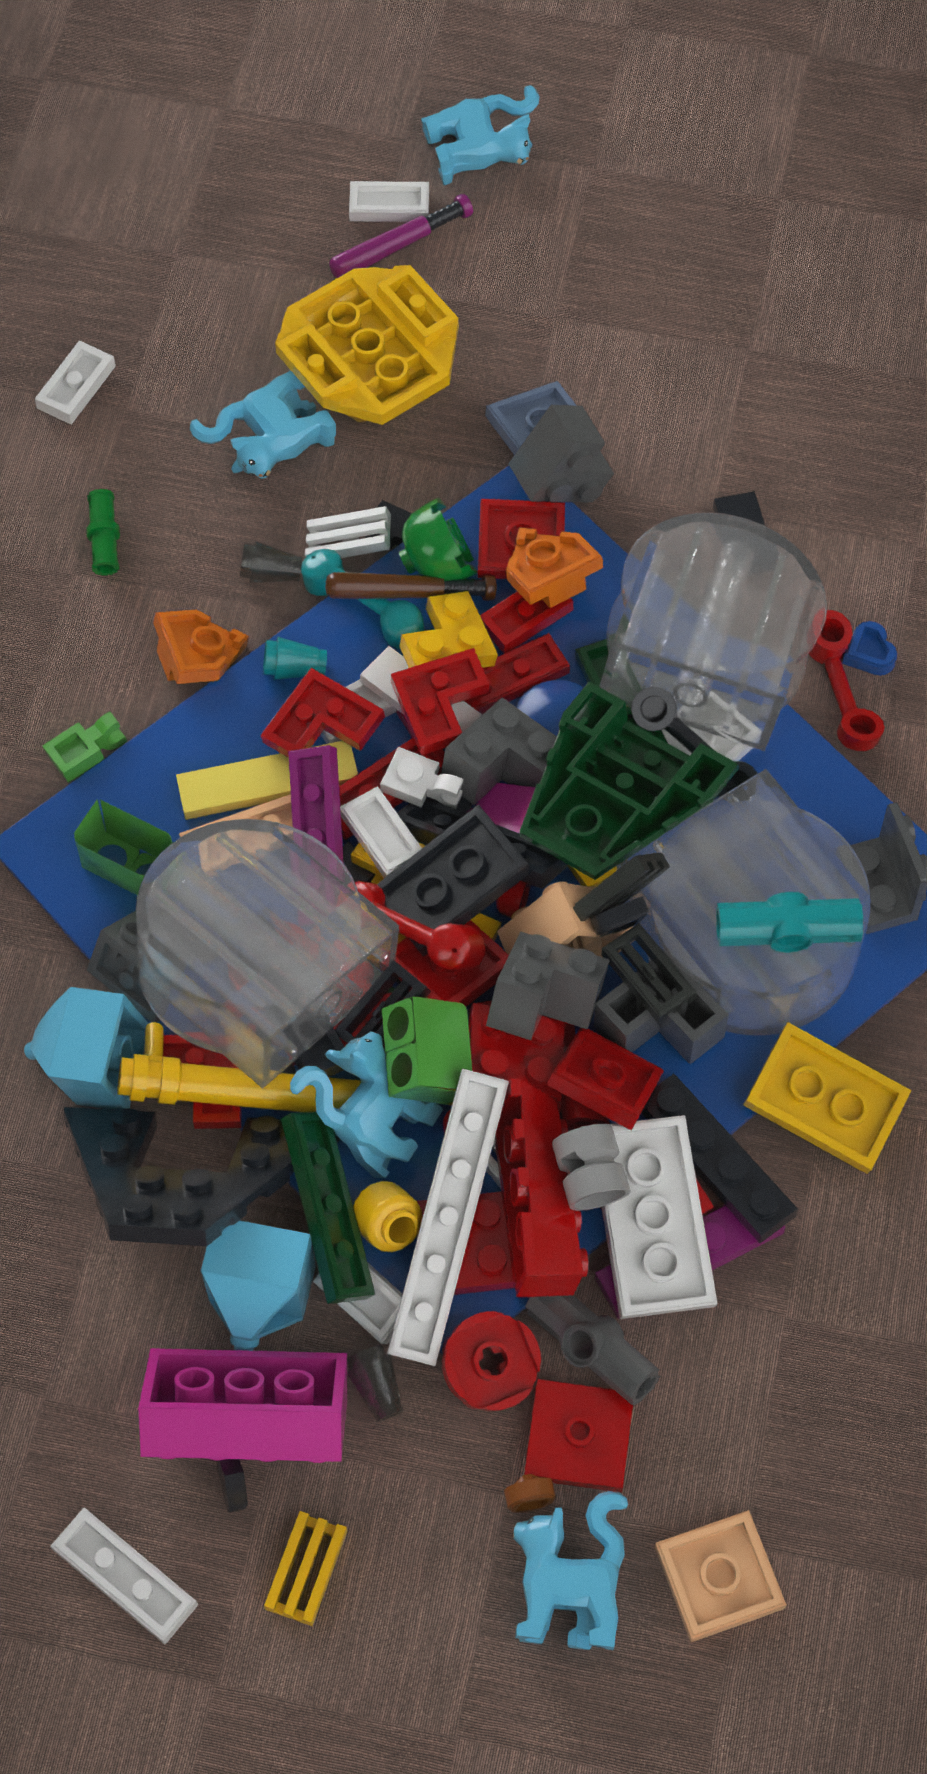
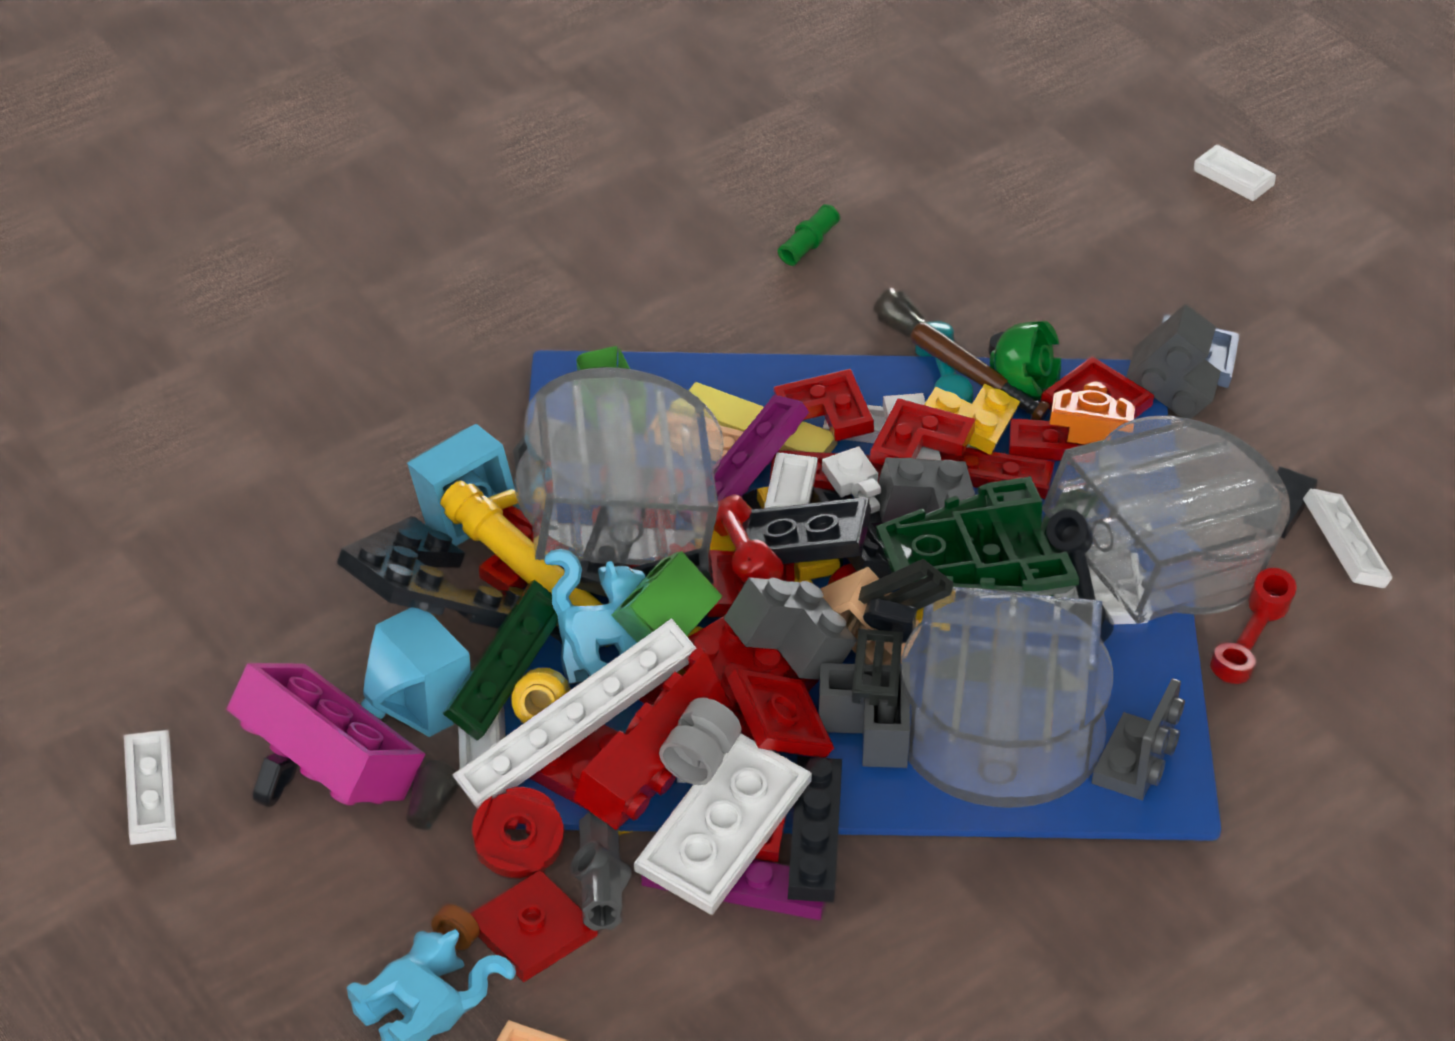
camera: 40 degrees right, 20 degrees down
white plate [35,340,116,425] -> none
bright green plate [42,711,128,783] -> none
orange plate [153,609,249,684] -> none
medium azure animal [190,370,336,479] -> none
teal cone [263,637,327,680] -> none
yellow tile [264,1511,347,1626] -> none
yellow piece [275,265,459,425] -> none
white tile [305,506,391,558] -> none
magenta piece [329,193,473,278] -> none
medium azure animal [421,85,540,185] -> none
teal piece [716,892,863,953] -> none
yellow plate [743,1022,912,1174] -> none
blue tile [842,621,898,676] -> none
none -> white tile [1303,488,1392,589]

